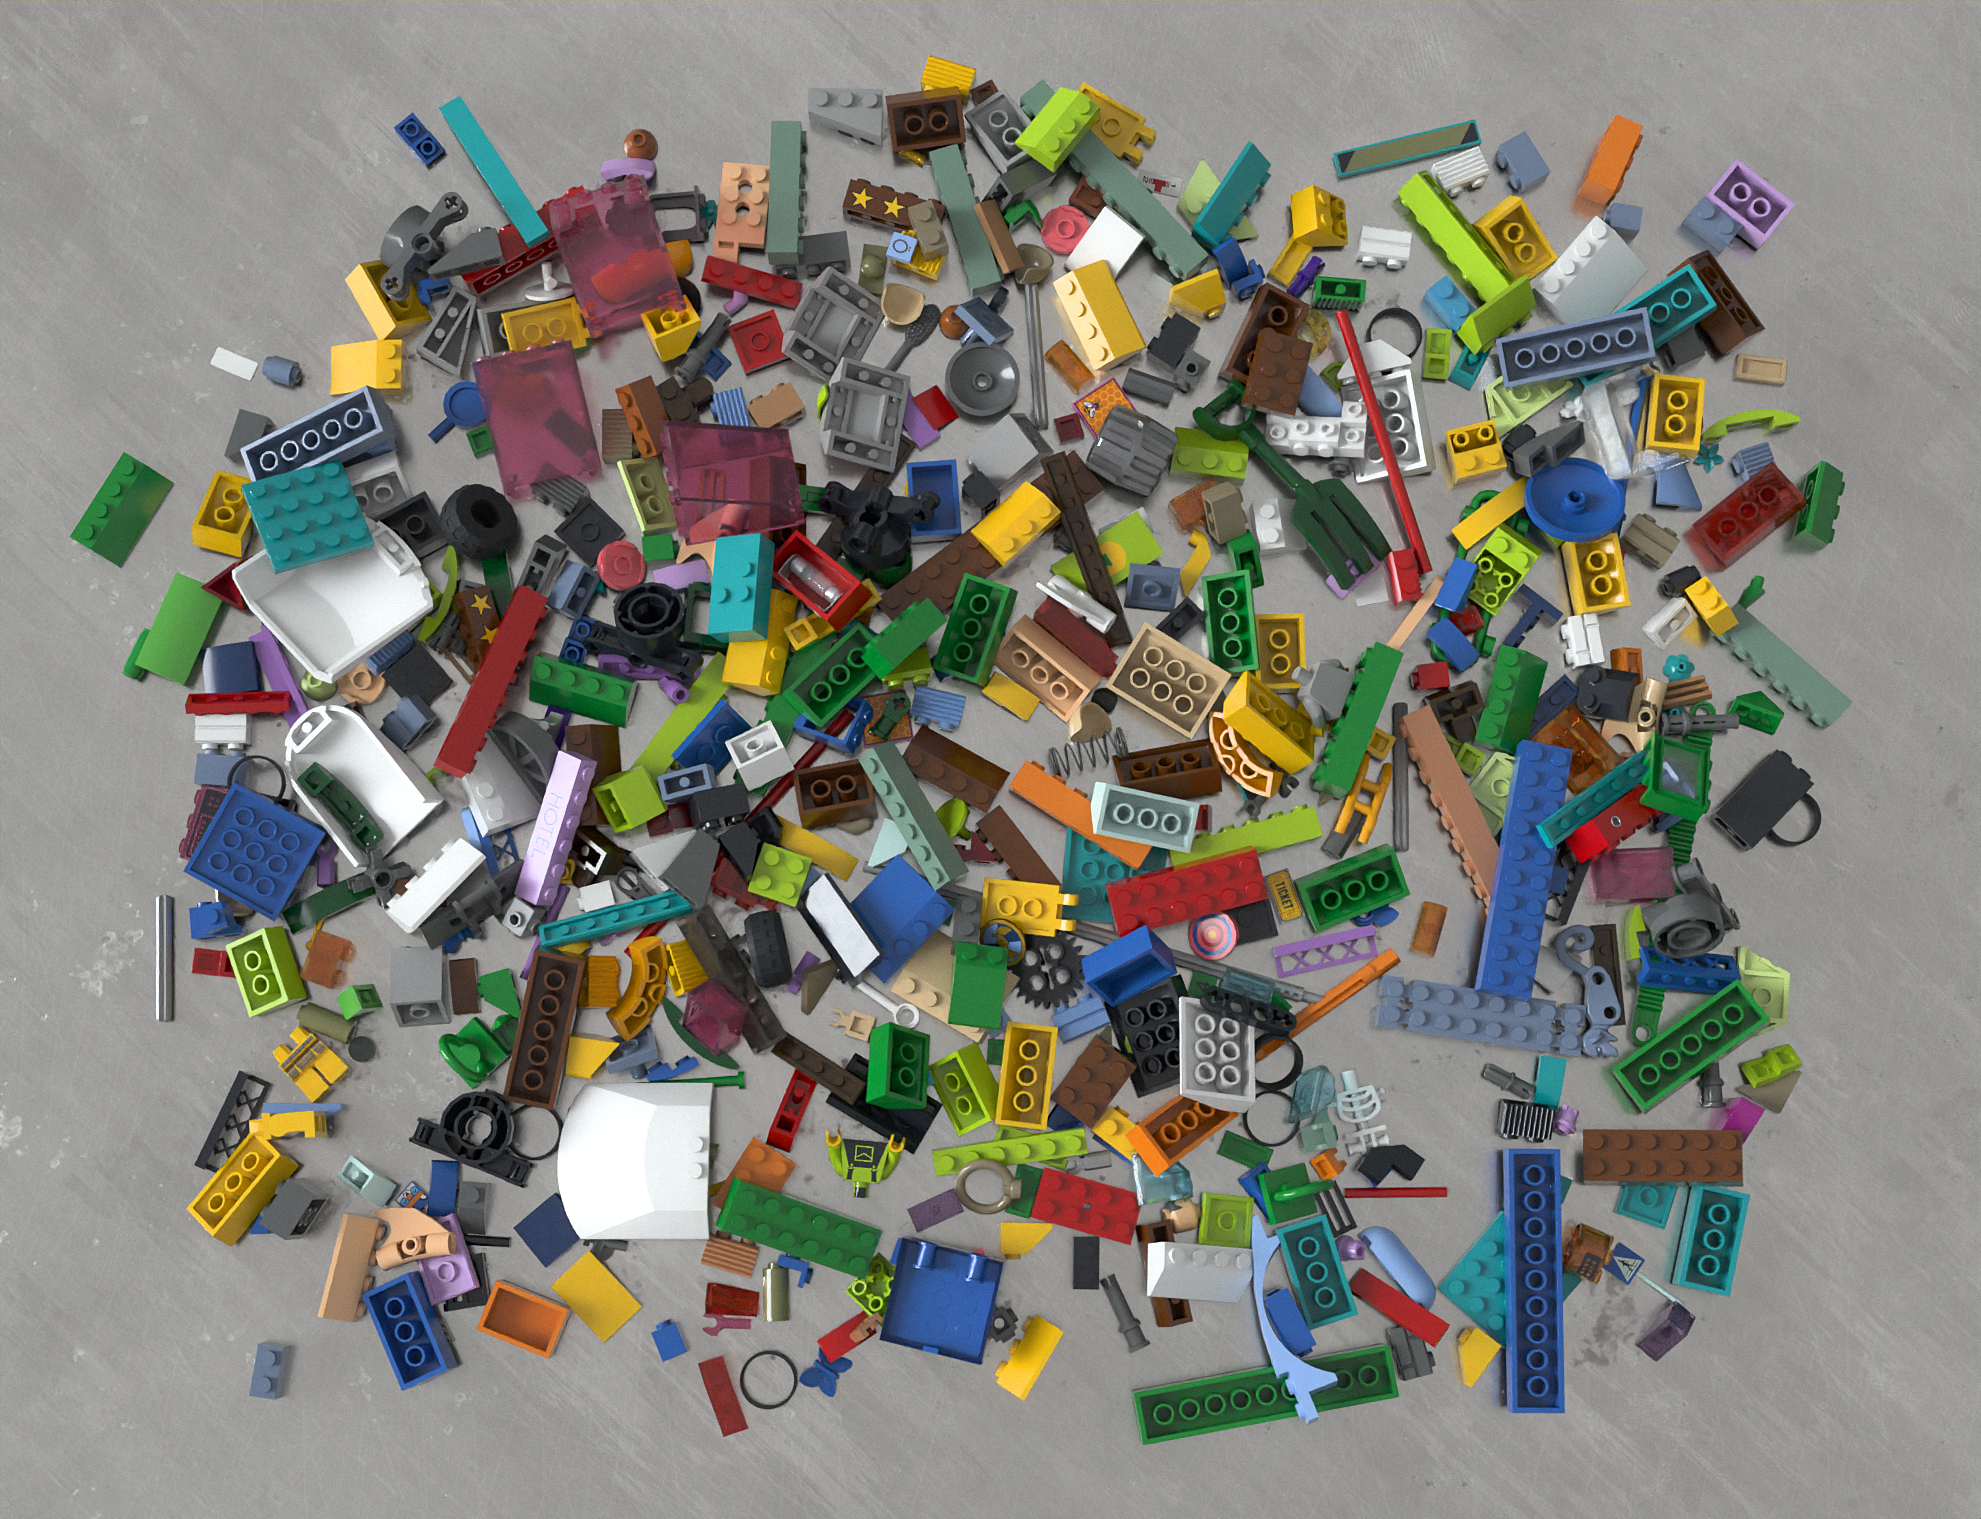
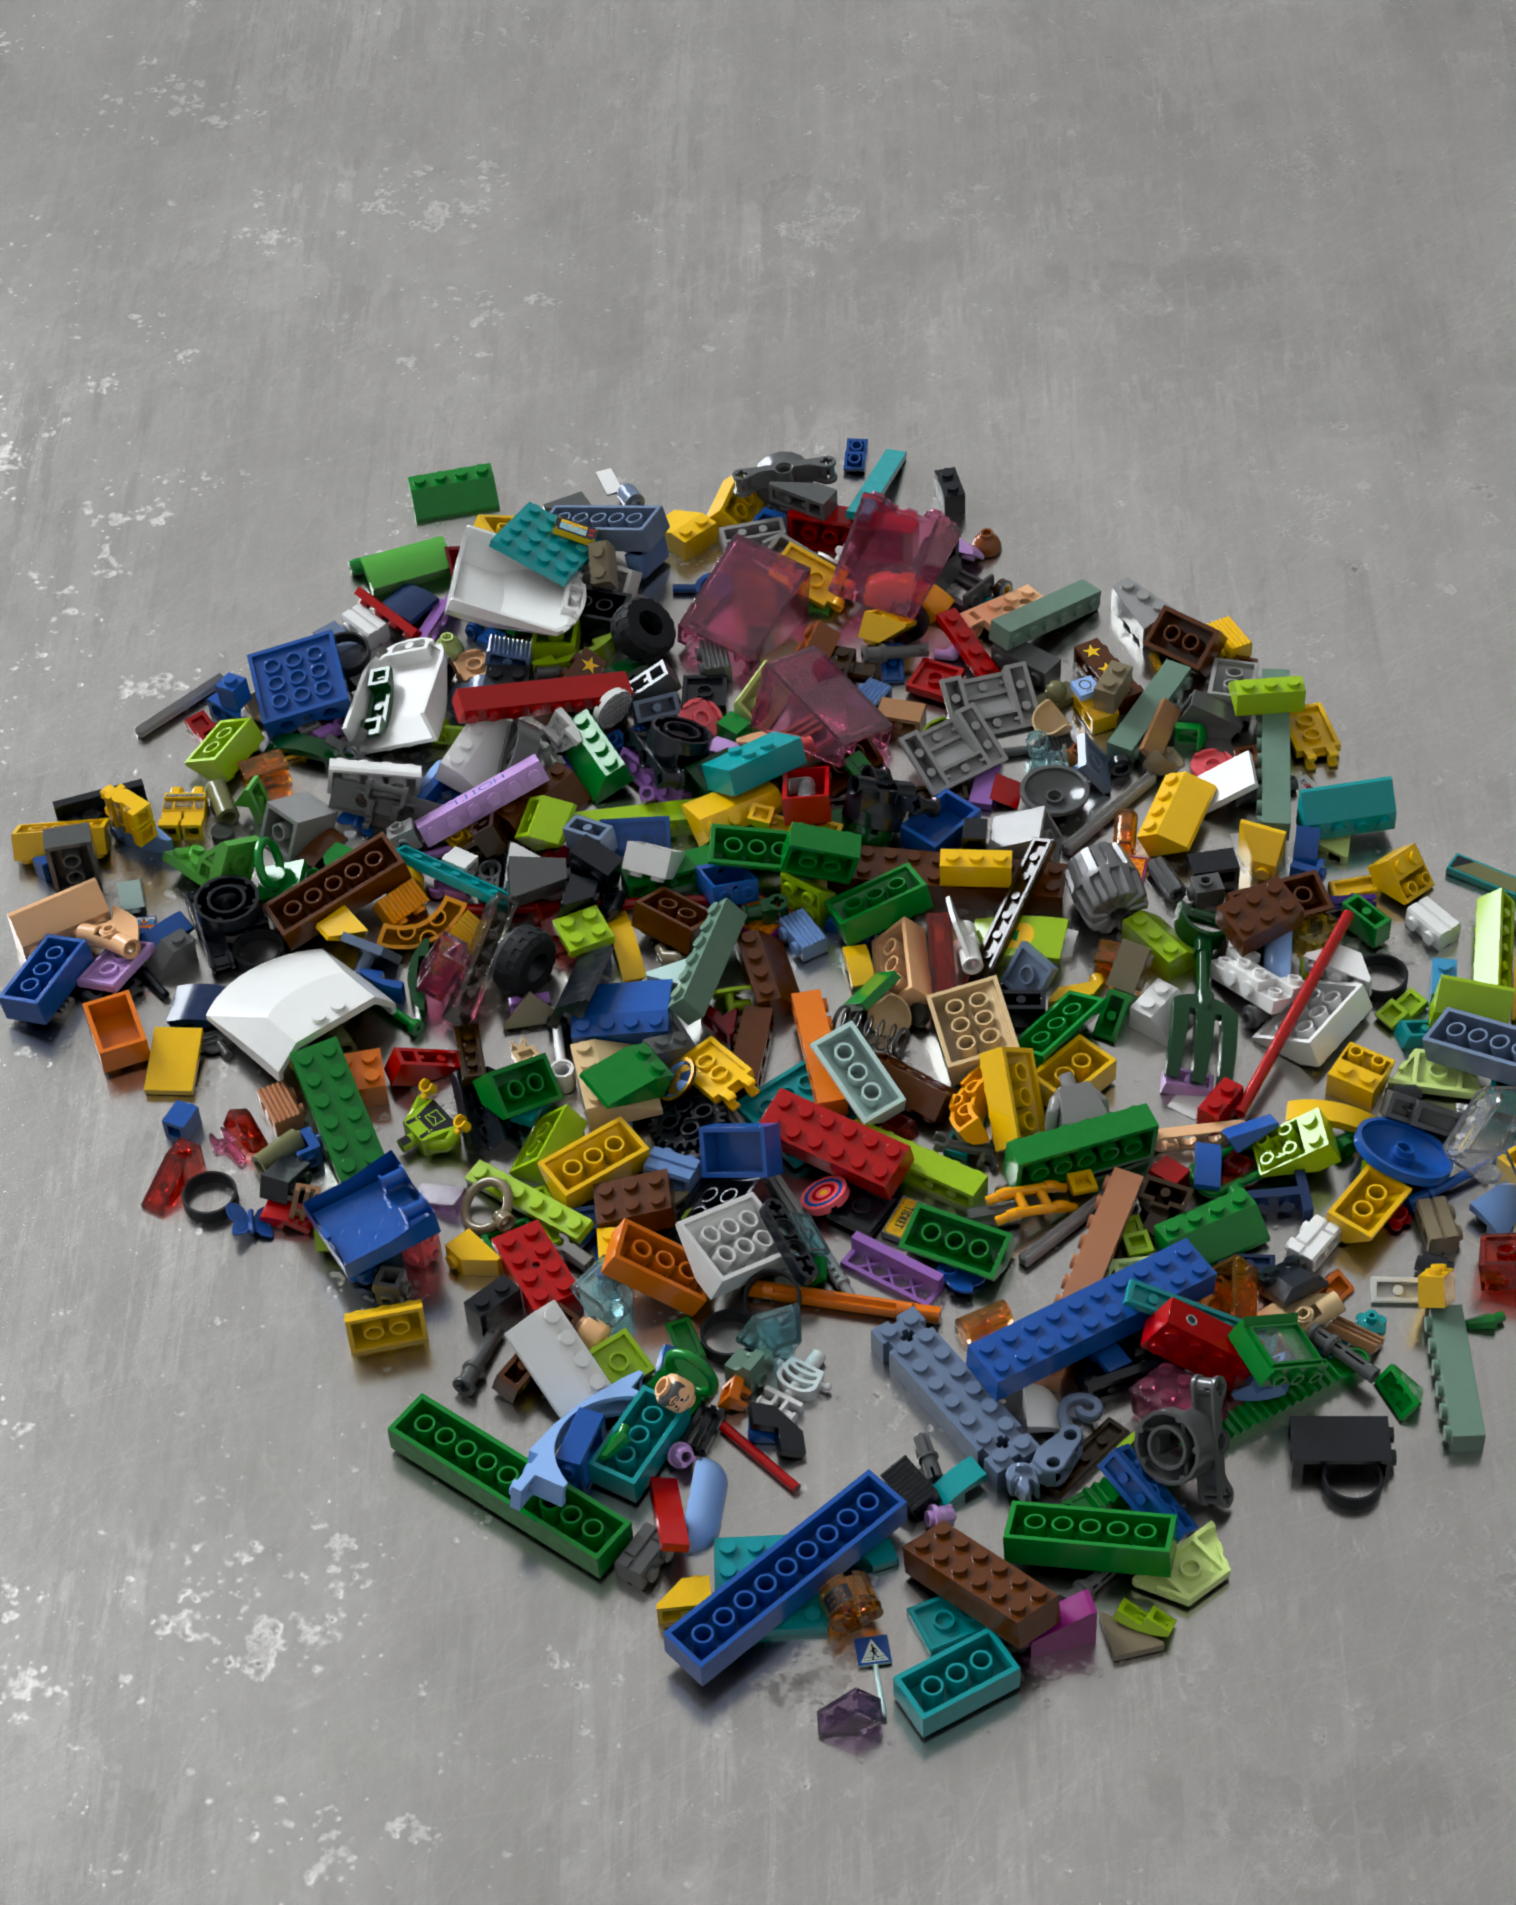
camera: 55 degrees right, 35 degrees down
none -> bright green bracket [162,835,260,886]
none -> black brick [260,1155,312,1205]
none -> white slope [540,707,582,755]
none -> tile [552,516,599,545]
none -> dark tan brick [587,540,618,590]
none -> white tile [593,687,632,729]
none -> green bar [598,1423,631,1461]
none -> light nougat head [655,1373,696,1413]
none -> green tile [843,971,901,1012]
none -> black brick [934,467,965,517]
none -> dark brown tile [993,578,1013,598]
none -> clear light blue piece [1026,730,1069,771]

